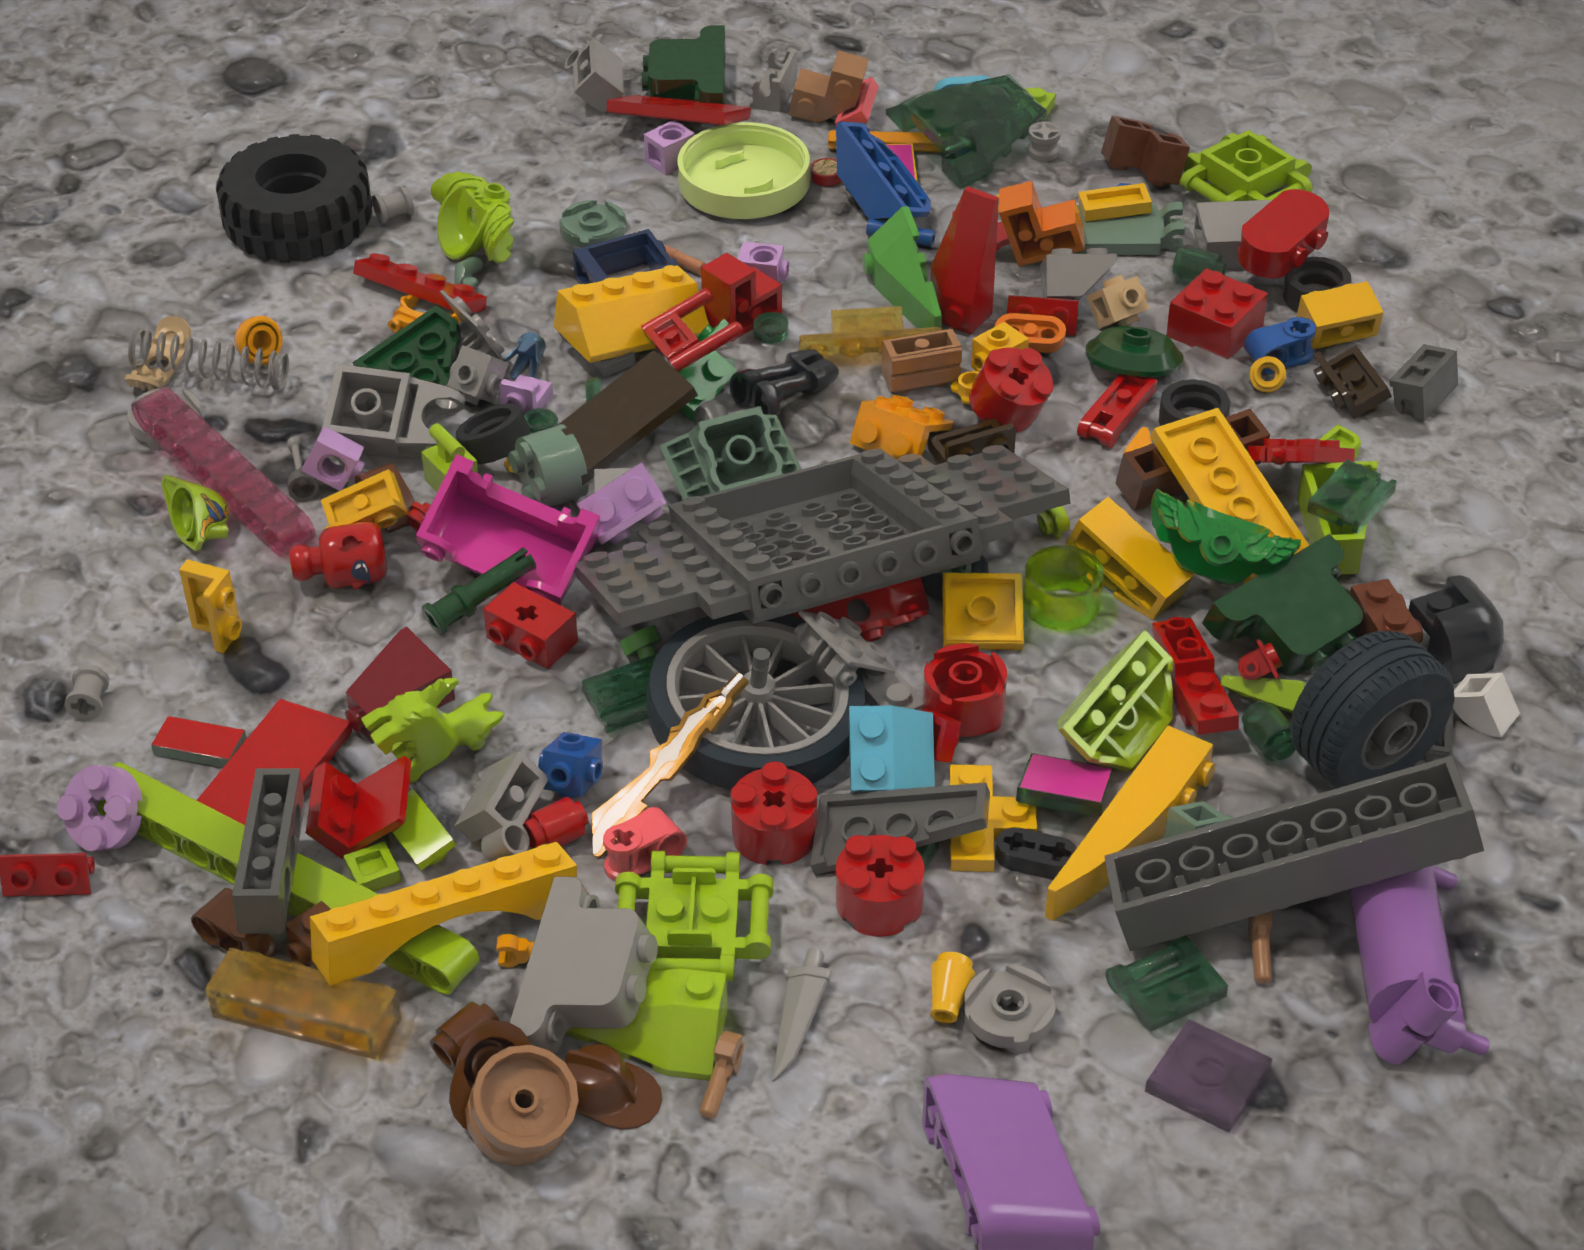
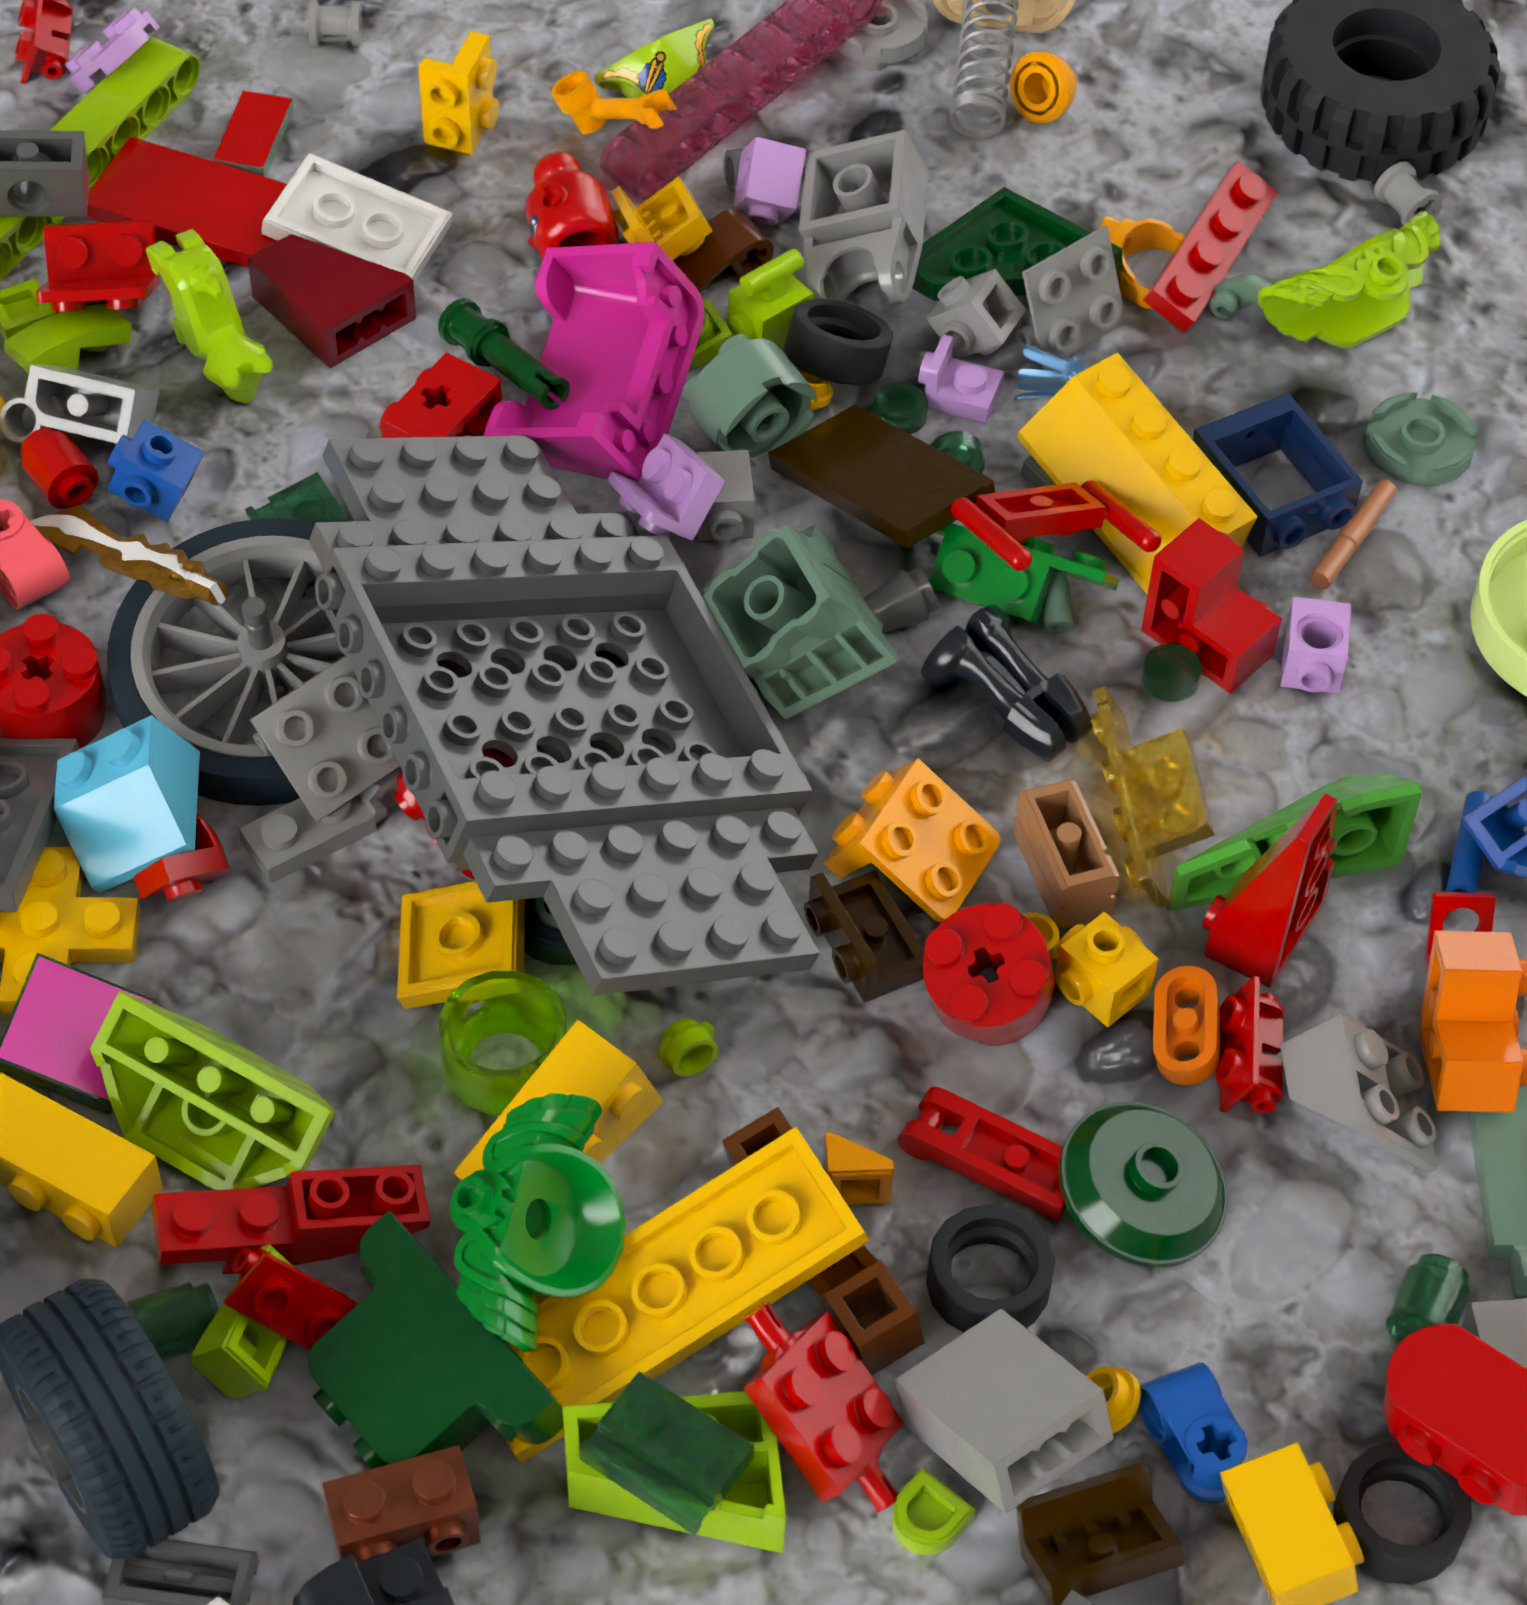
camera: 85 degrees right, 10 degrees up
red brick [923,643,1007,737] -> none
tan brick [1086,274,1150,329] -> none
red brick [1166,268,1268,362] -> none
none -> white tile [261,153,453,283]
none -> light orange brick [551,71,677,135]
none -> light grey brick [894,1309,1114,1514]

